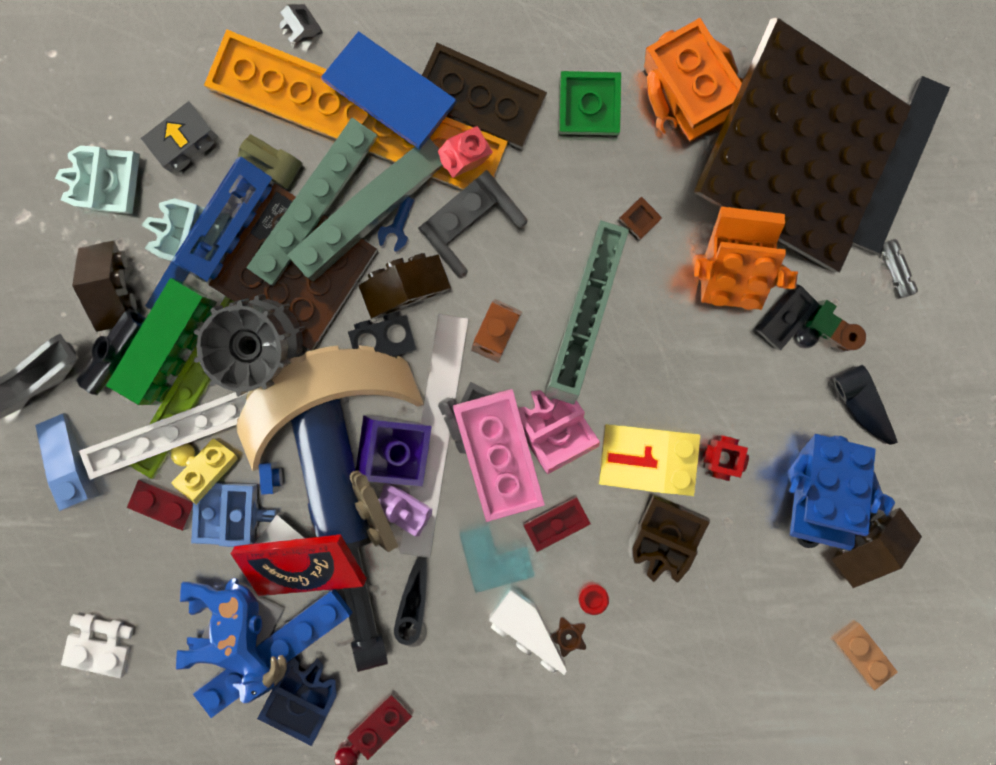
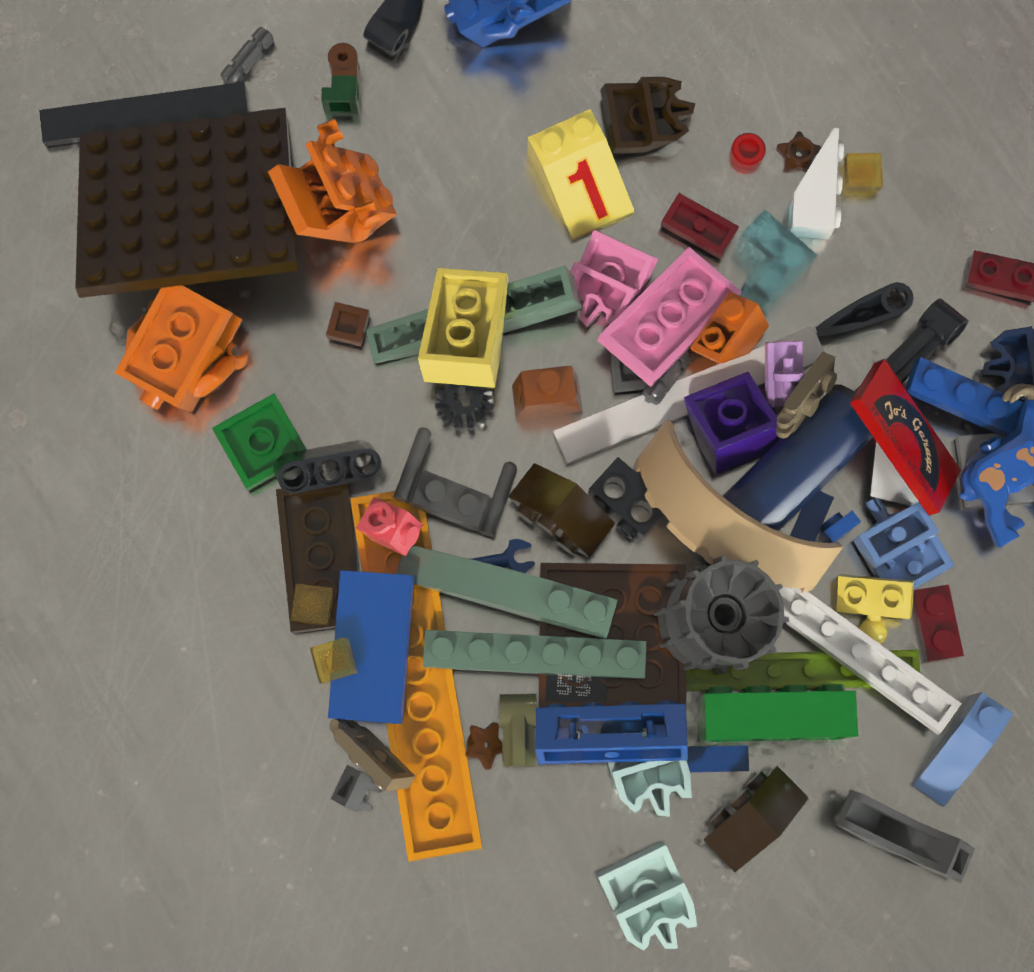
camera: 125 degrees left, 10 degrees down
black piece [76,309,146,395] -> none
dark grey brick [140,101,218,173] -> none
red brick [702,435,749,481] -> none
black plate [756,284,820,351] -> none
none -> black beam [273,440,382,493]
none -> clear yellow plate [291,584,334,626]
none -> clear yellow plate [310,637,358,684]
none -> dark tan hinge [329,719,416,791]
none -> light yellow slope [418,268,508,388]
none -> black gear [435,383,494,431]
none -> reddish brown plate [465,722,502,770]
none -> orange slope [690,291,769,364]
none -> blue sticker [790,491,834,542]
none -> clear yellow plate [844,153,883,191]

